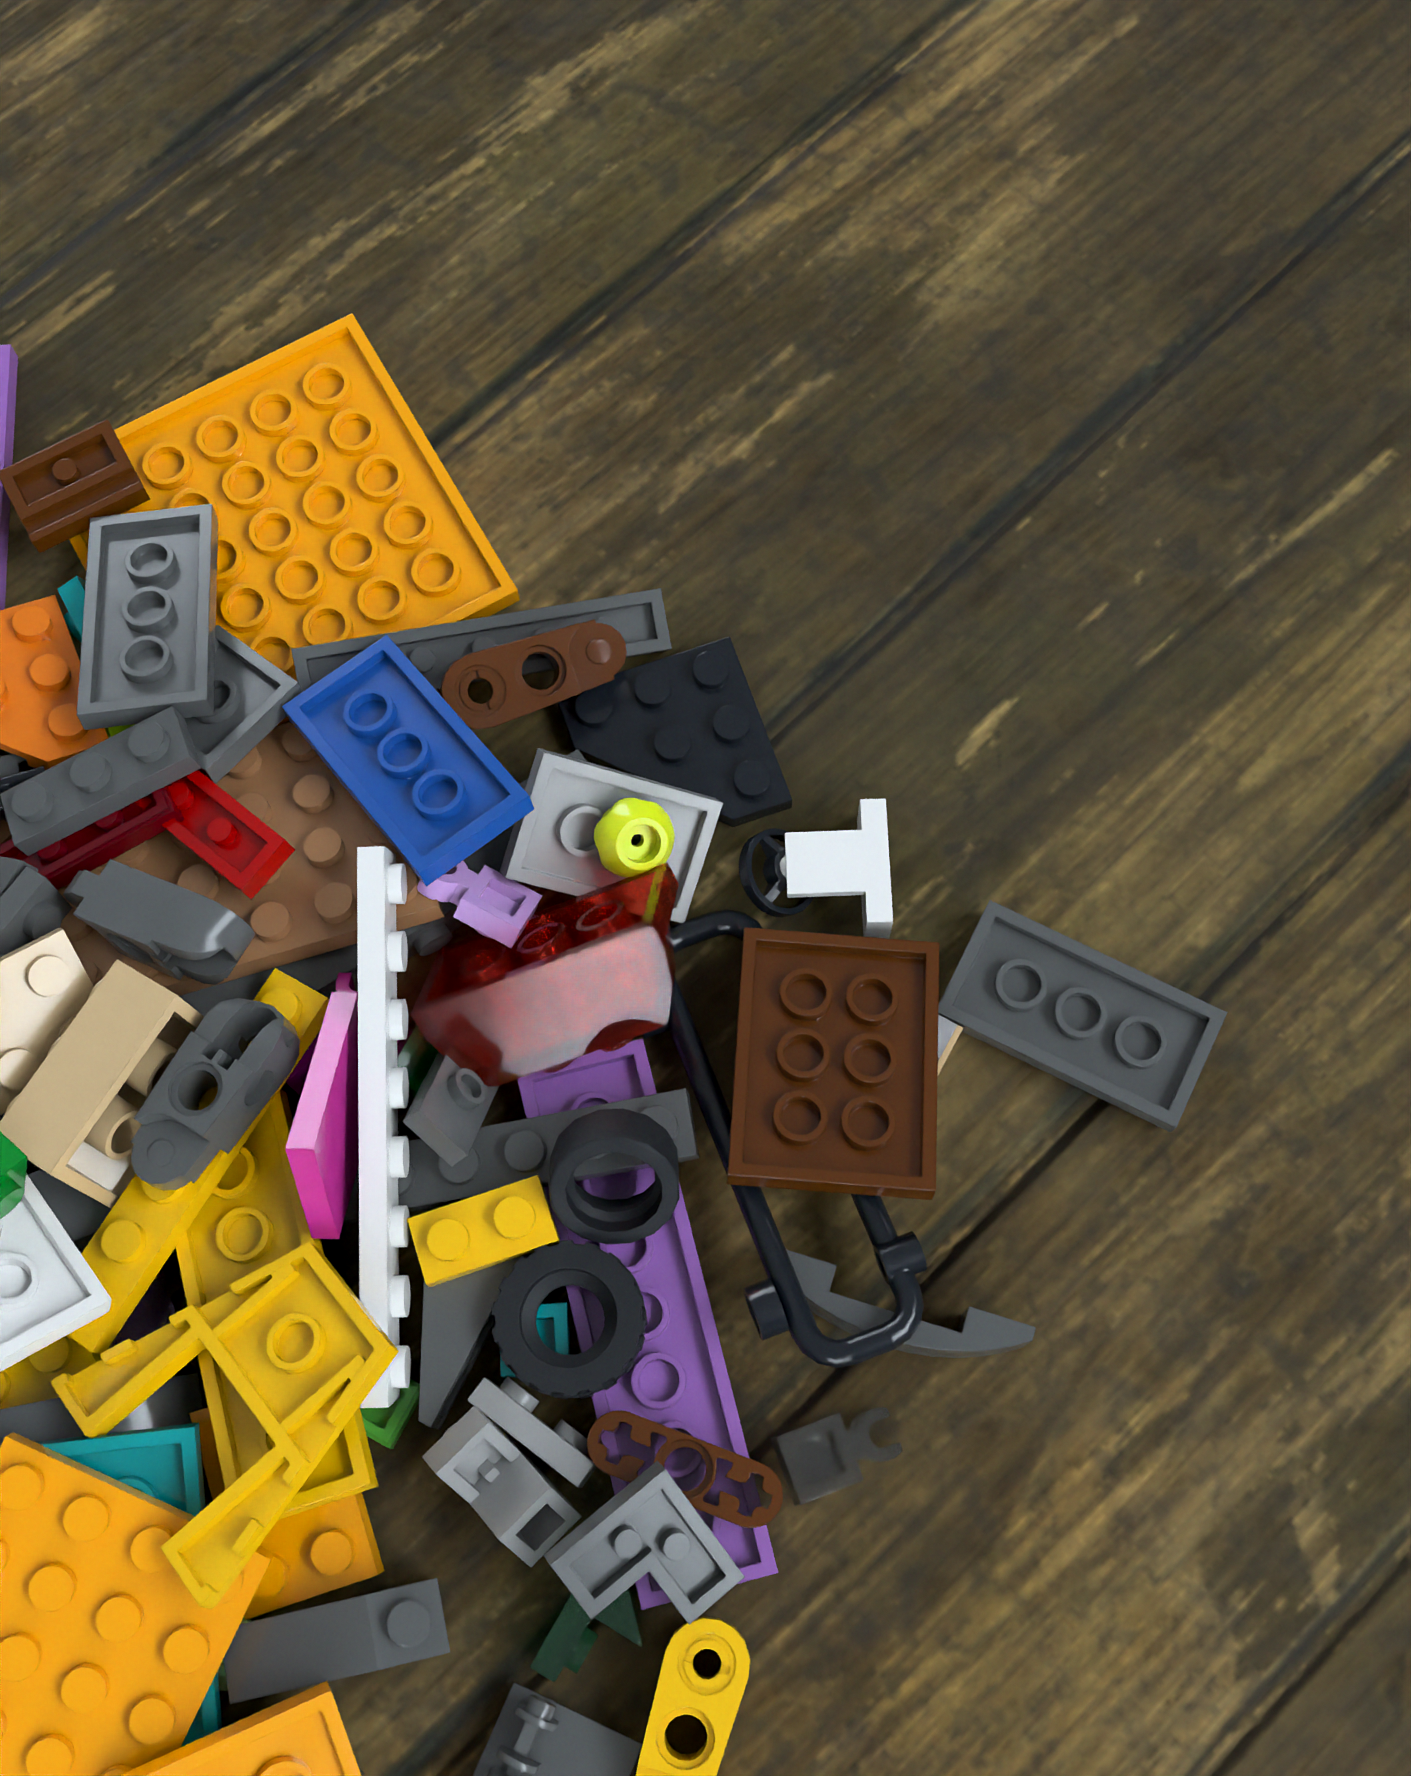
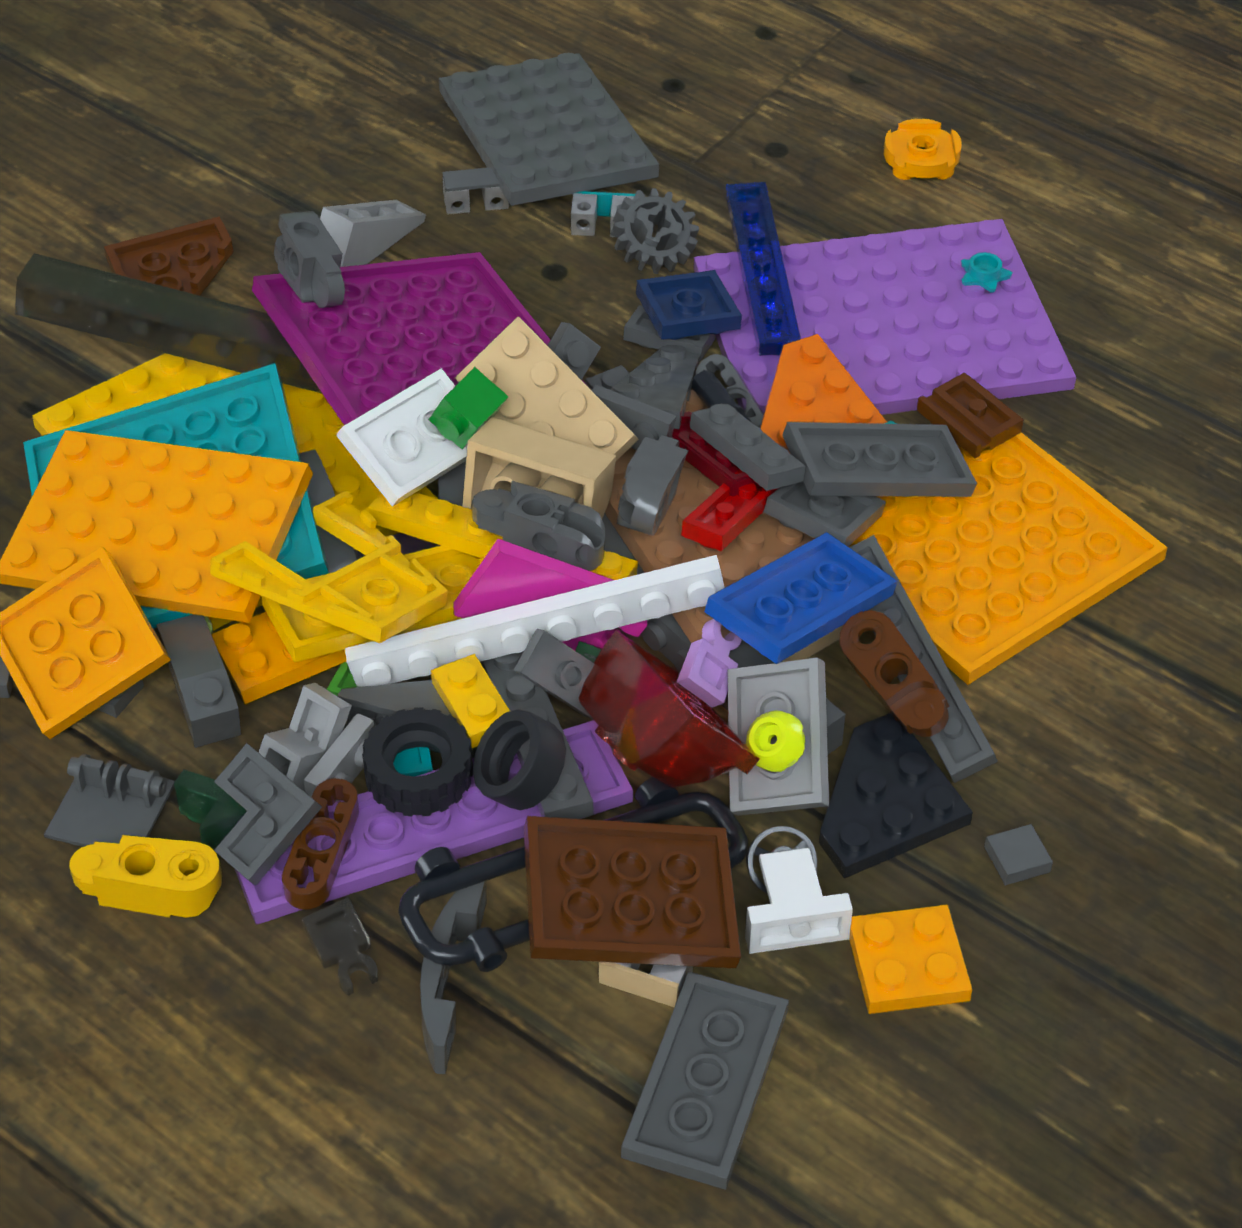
camera: 80 degrees right, 25 degrees down
none -> light orange plate [849,905,972,1014]
none -> dark grey tile [984,824,1053,885]

